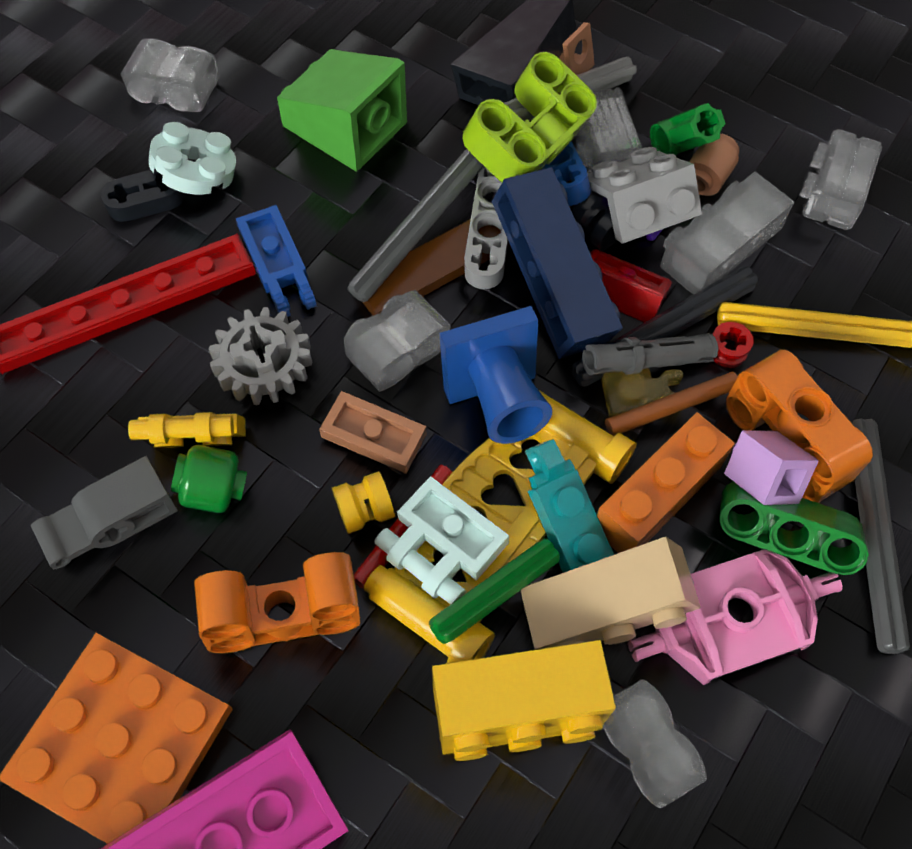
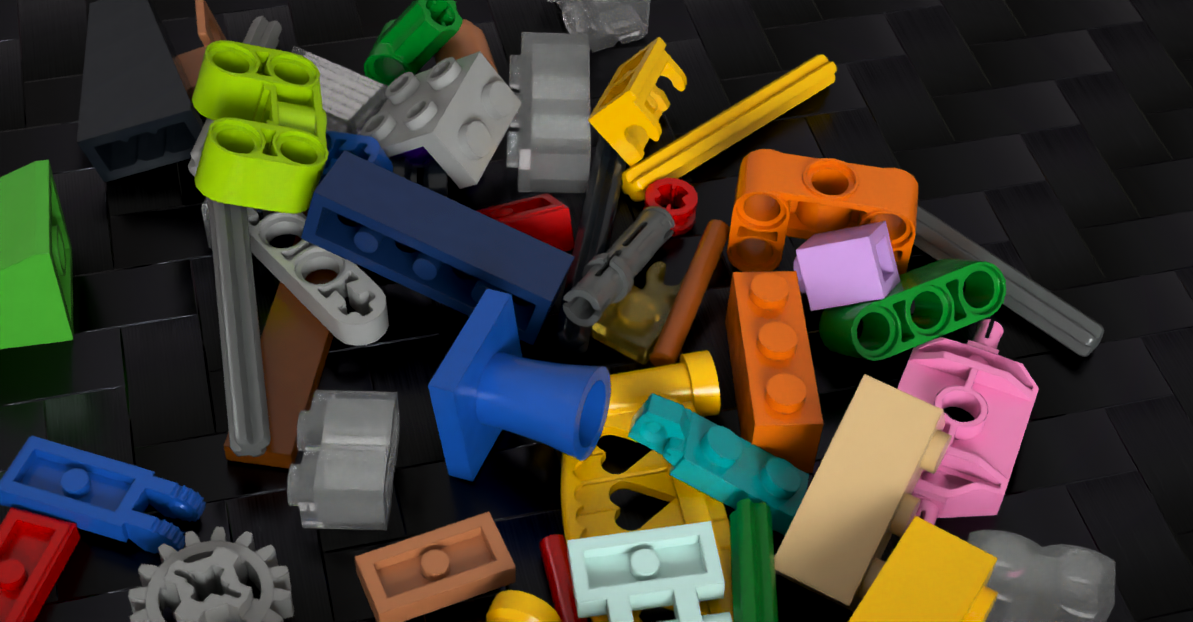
camera: 50 degrees left, 15 degrees down
none -> yellow hinge [588,37,687,167]

